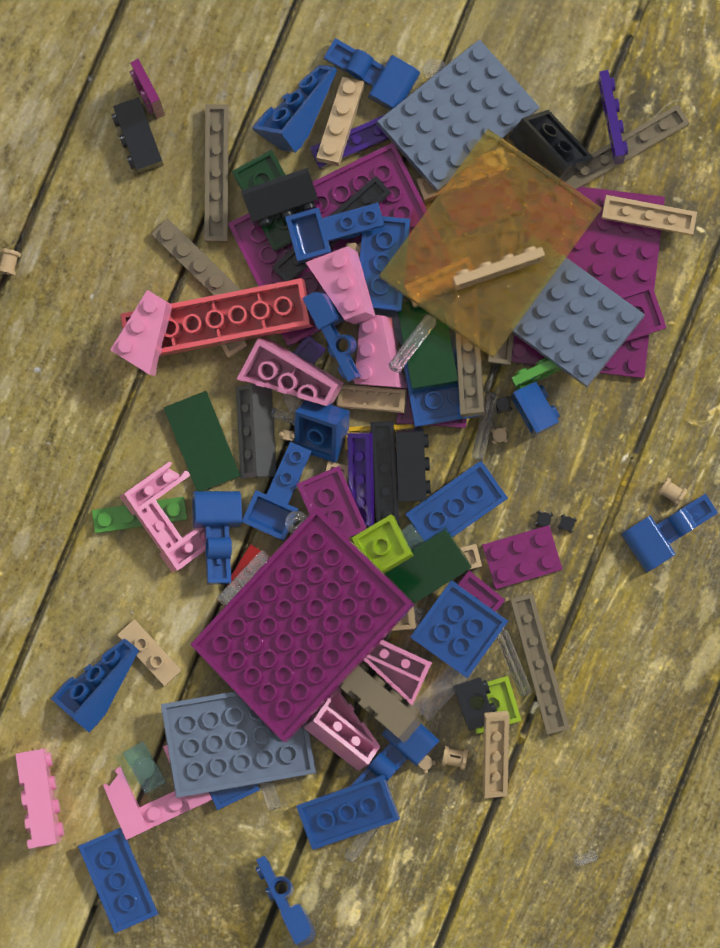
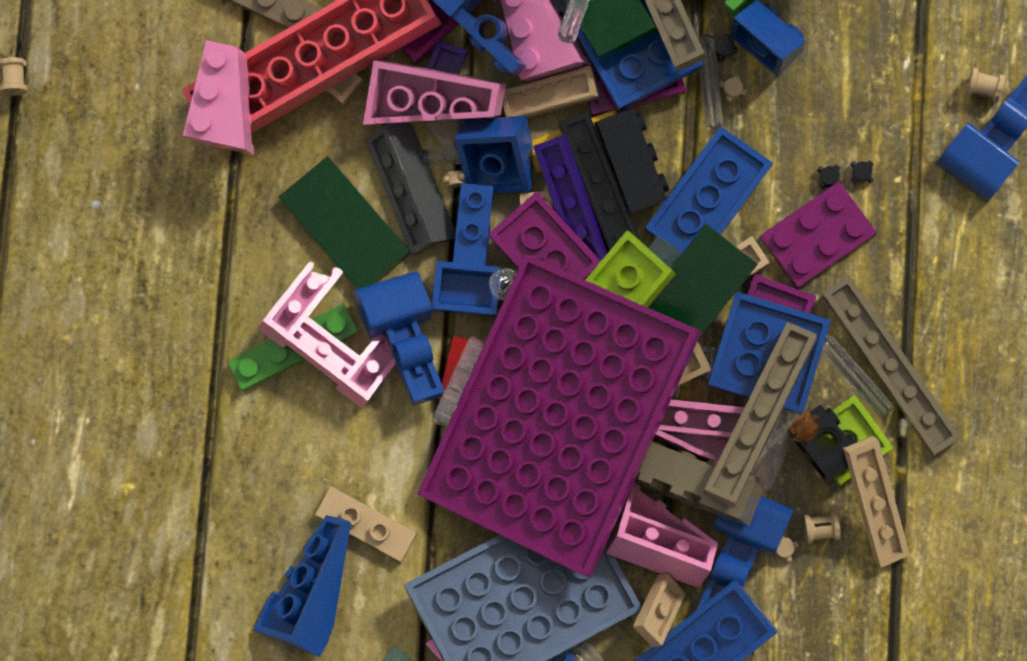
camera: 10 degrees left, 5 degrees down
none -> tan plate [633,573,686,647]
none -> dark tan plate [704,322,817,508]
none -> clear orange plate [789,411,820,443]

